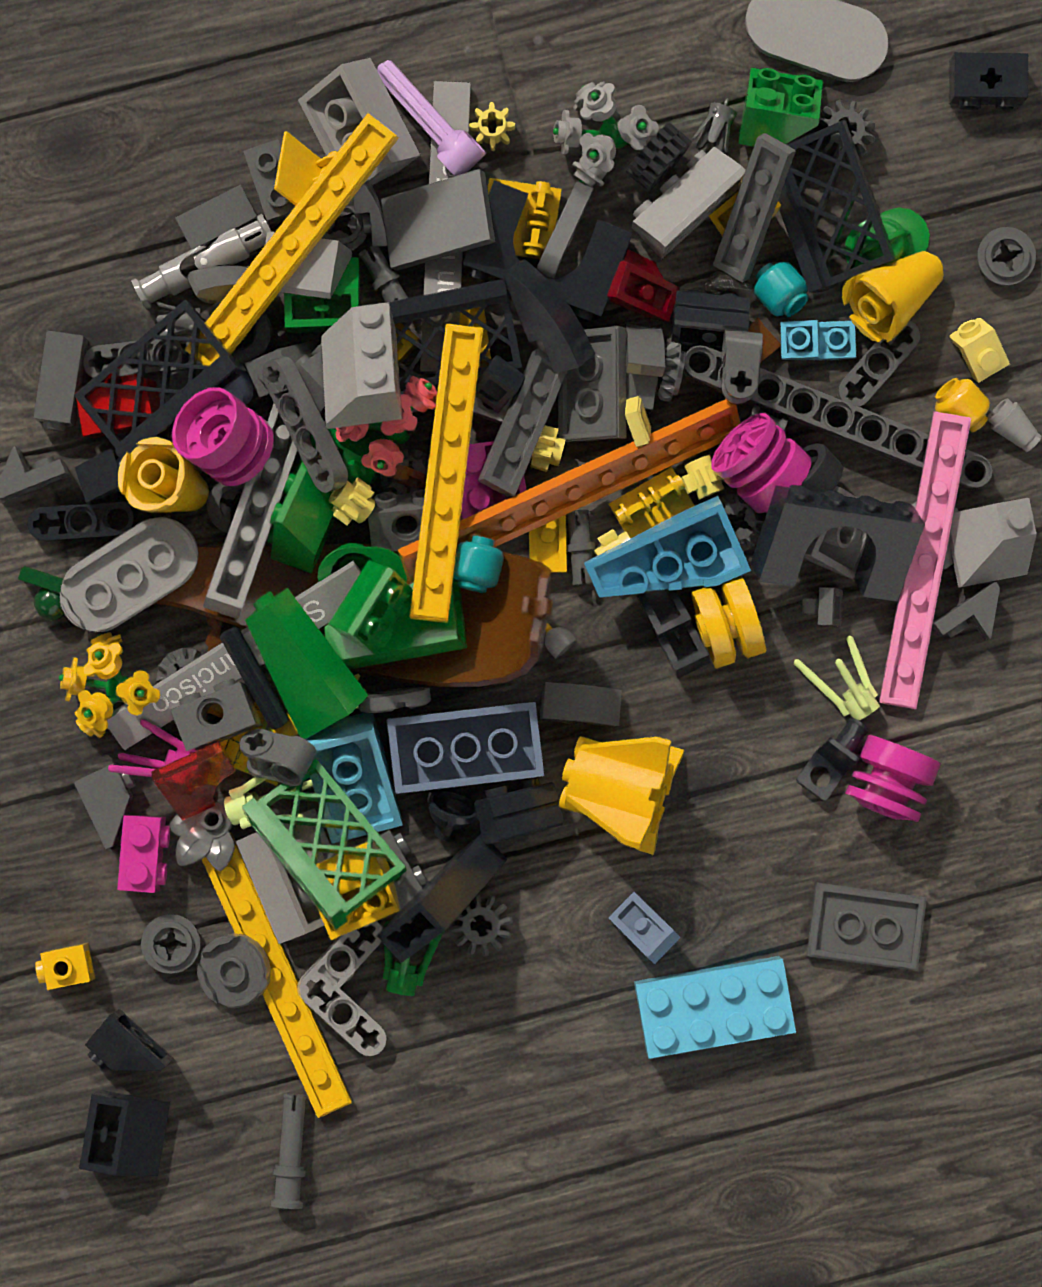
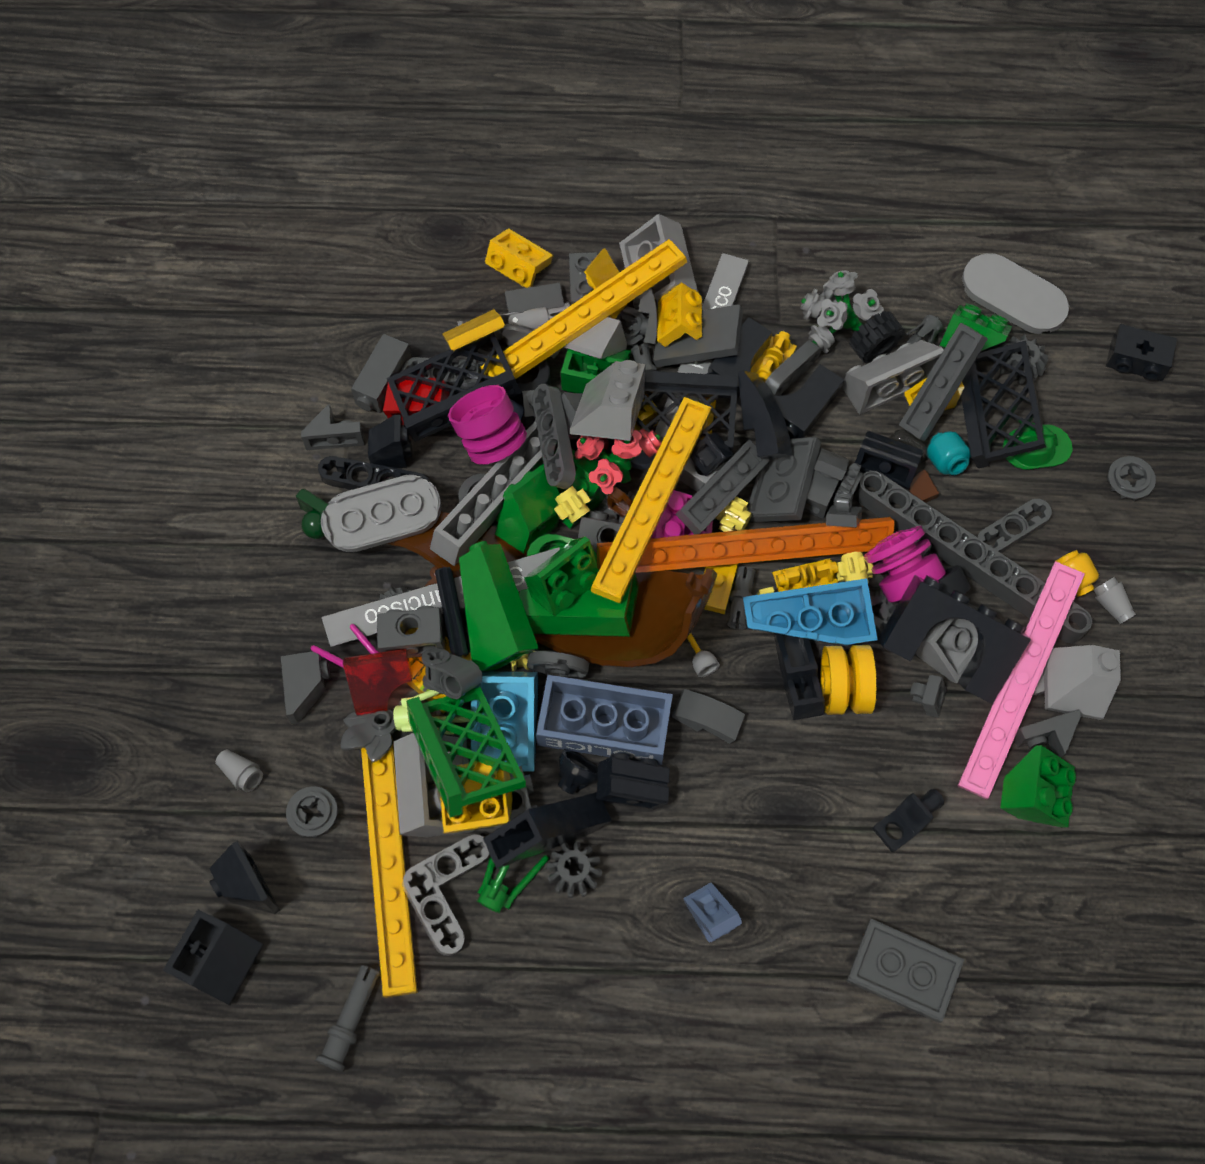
camera: 20 degrees right, 20 degrees down
yellow brick [35,943,95,990] -> none
yellow plant [59,632,160,738] -> none
dark pink brick [117,815,170,893] -> none
yellow cone [118,437,209,512] -> none
dark grey tile [197,933,271,1009] -> none
lavender axle [377,60,486,176] -> none
teal head [453,536,504,593] -> none
light yellow gear [469,102,515,151] -> none
yellow brick [559,736,684,855] -> none
dark red slope [607,249,680,322] -> none
light yellow tile [625,396,651,447] -> none
medium azure brick [634,956,796,1059] -> none
dark grey piece [721,330,763,404] -> none
medium azure slope [781,320,856,360] -> none
yellowish green plant [794,636,880,720] -> none
yellow cone [842,251,944,342] -> none
dark pink wheel [845,735,941,822] -> none
light yellow bracket [949,318,1010,383] -> none
none -> light grey cone [215,749,263,792]
none -> yellow tile [442,309,505,351]
none -> yellow bracket [485,228,553,288]
none -> yellow bracket [657,282,702,347]
none -> dark grey tile [826,493,862,527]
none -> green slope [1000,745,1076,828]

